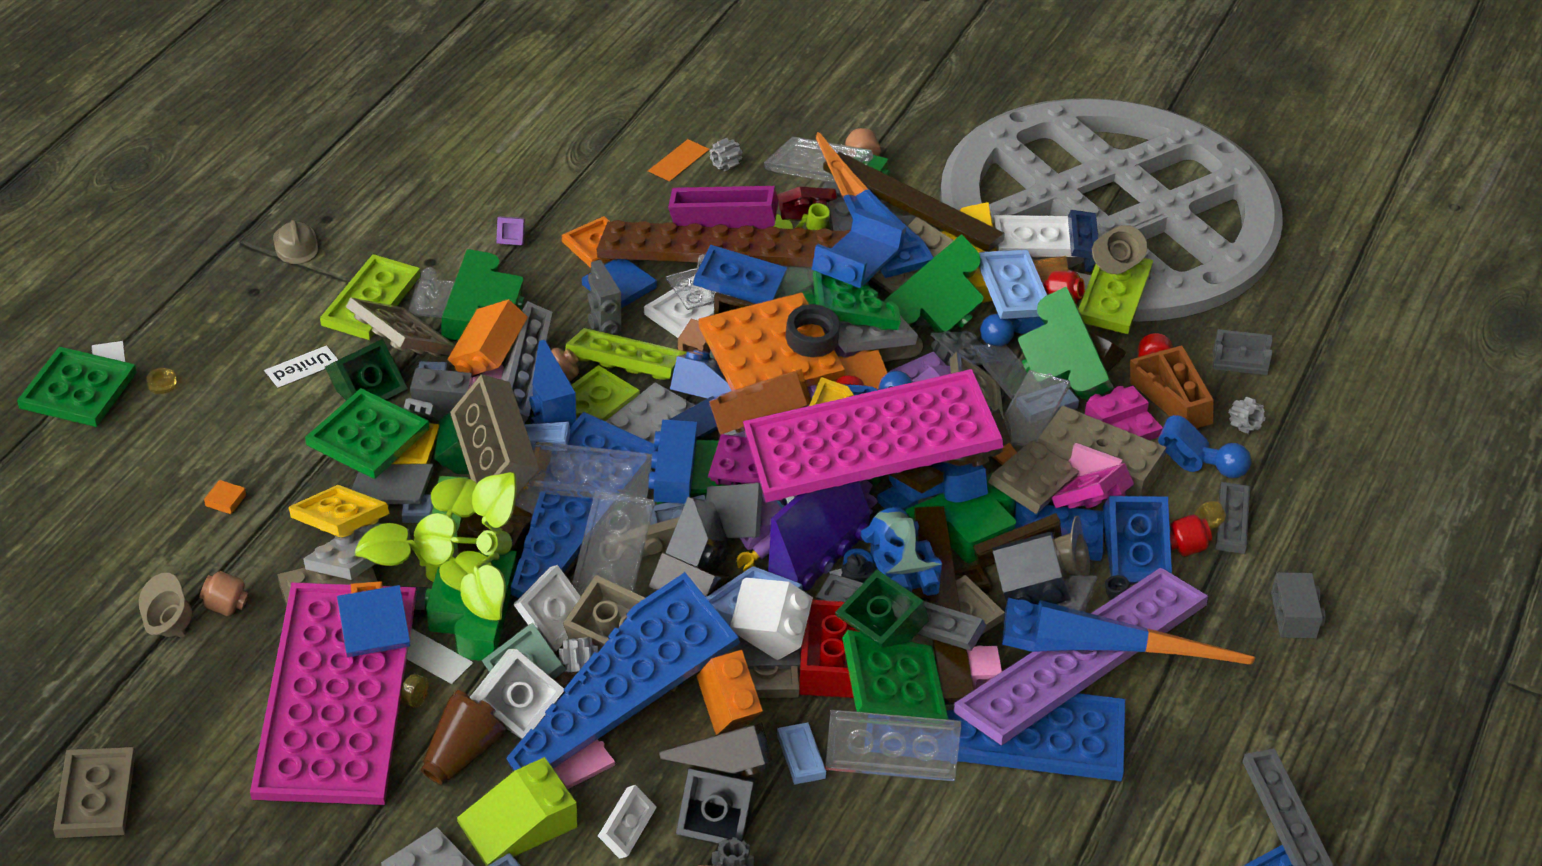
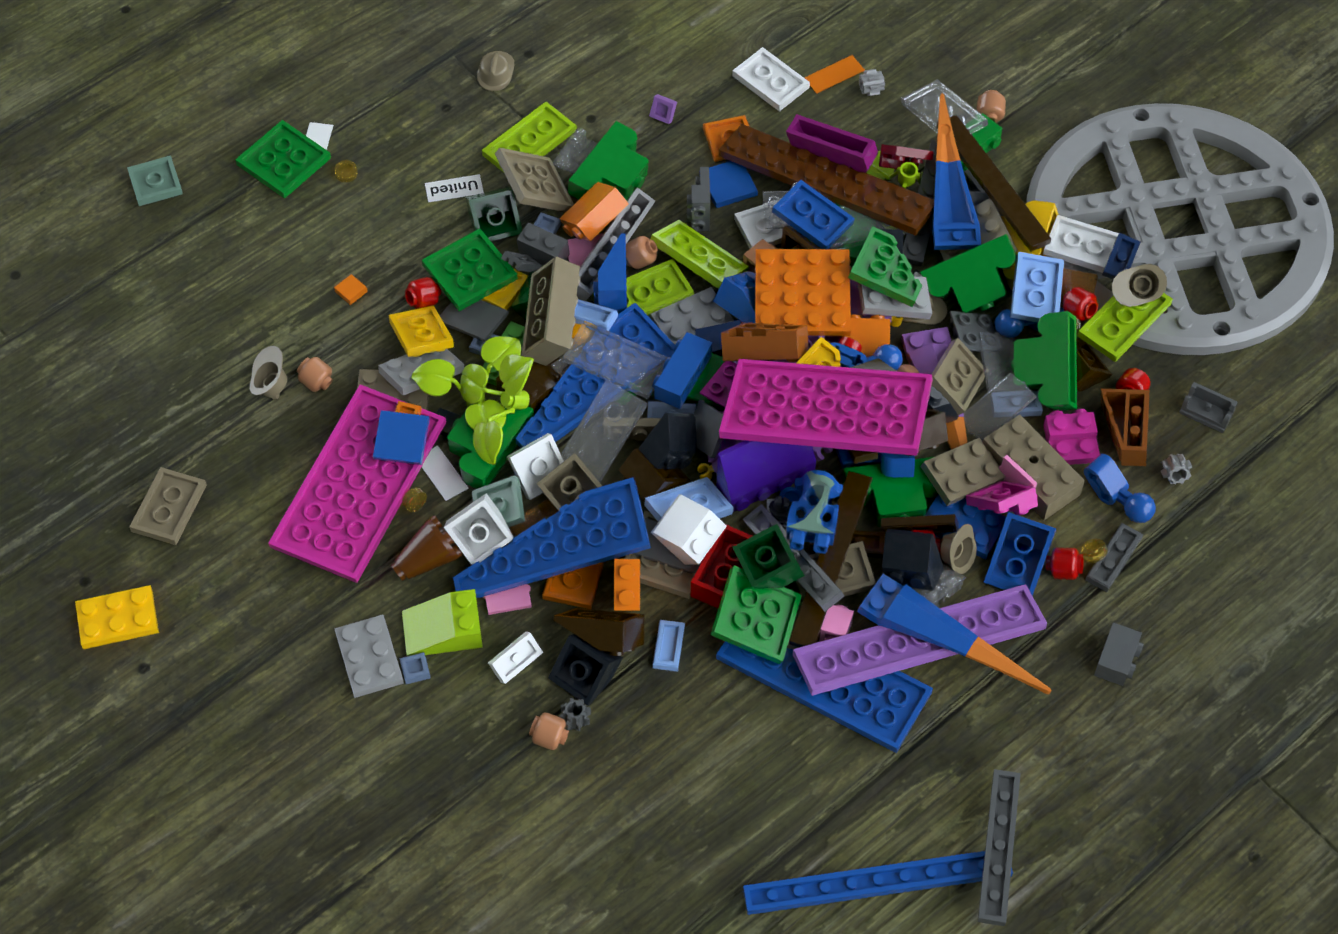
camera: 25 degrees right, 15 degrees up
light grey gear [559,637,598,672] -> none
black tyre [786,304,840,358] -> none
blue panel [812,209,907,288] -> none
clear tile [826,710,961,781] -> none
black hinge [1105,575,1130,600] -> none
none -> red head [405,277,441,309]
none -> orange tile [542,562,603,609]
none -> white plate [732,47,810,112]

